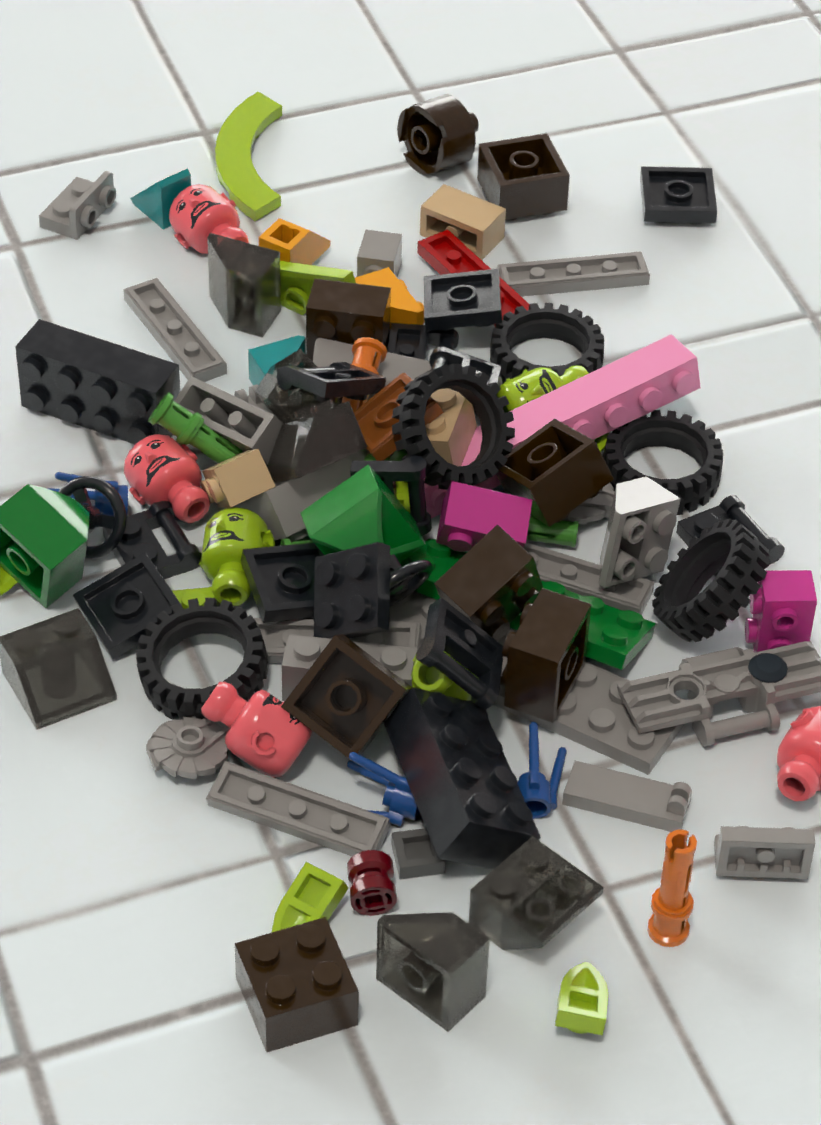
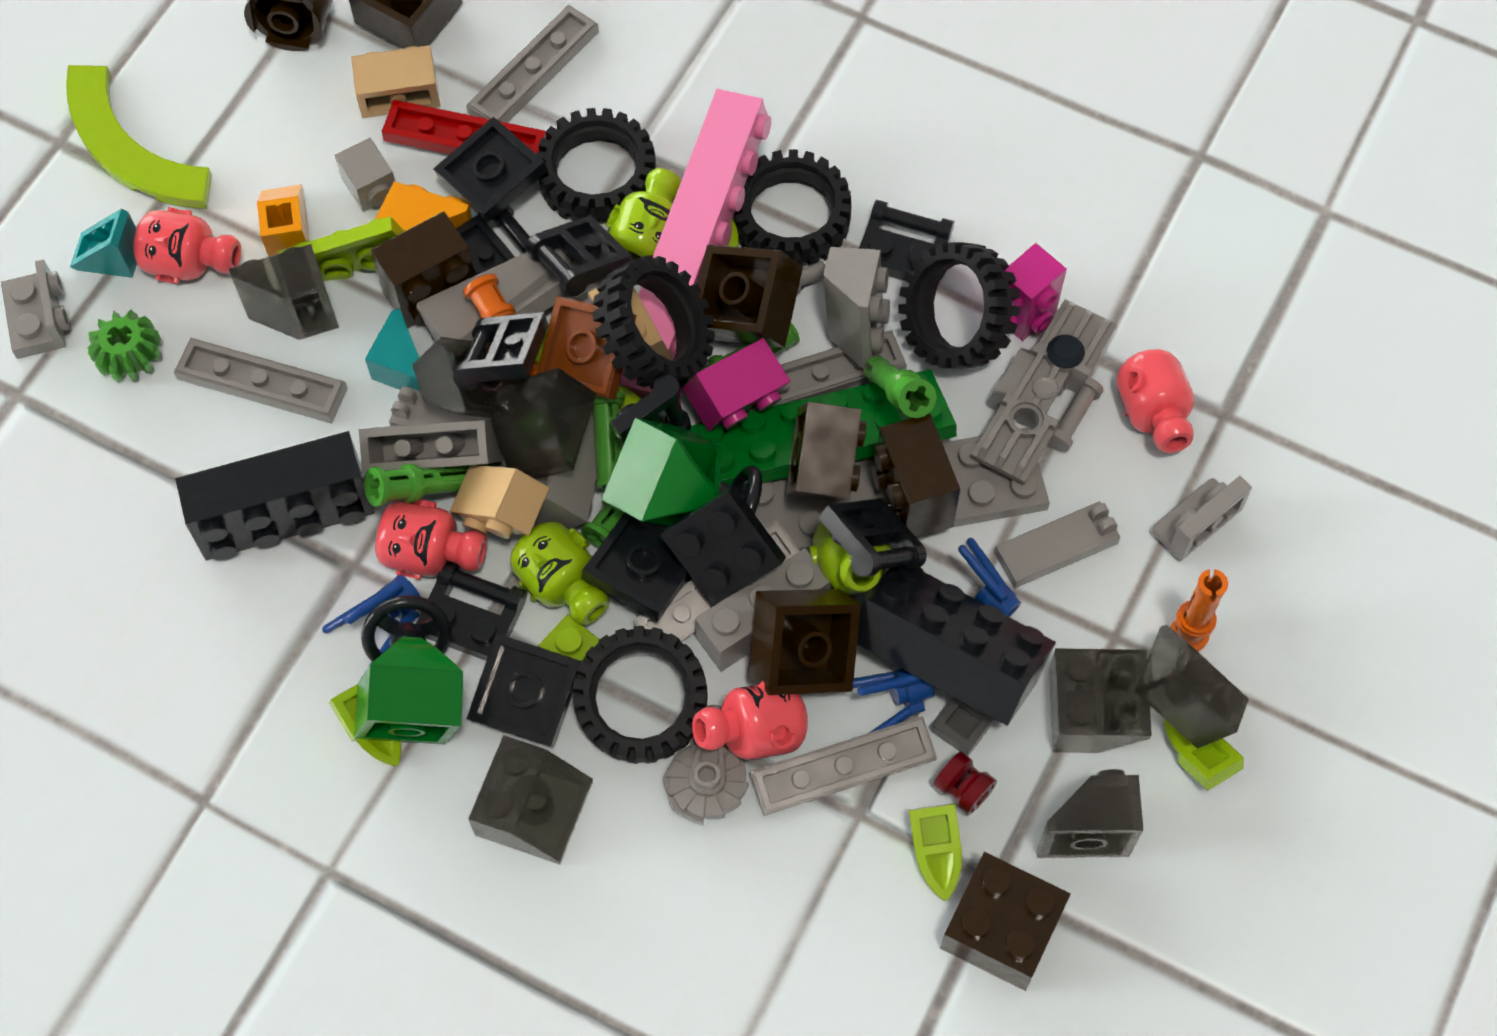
camera: 40 degrees left, 20 degrees up
none -> bright green gear [87,309,162,383]
none -> bright green pin [864,356,937,418]
none -> clear smoke slope [1135,624,1249,749]

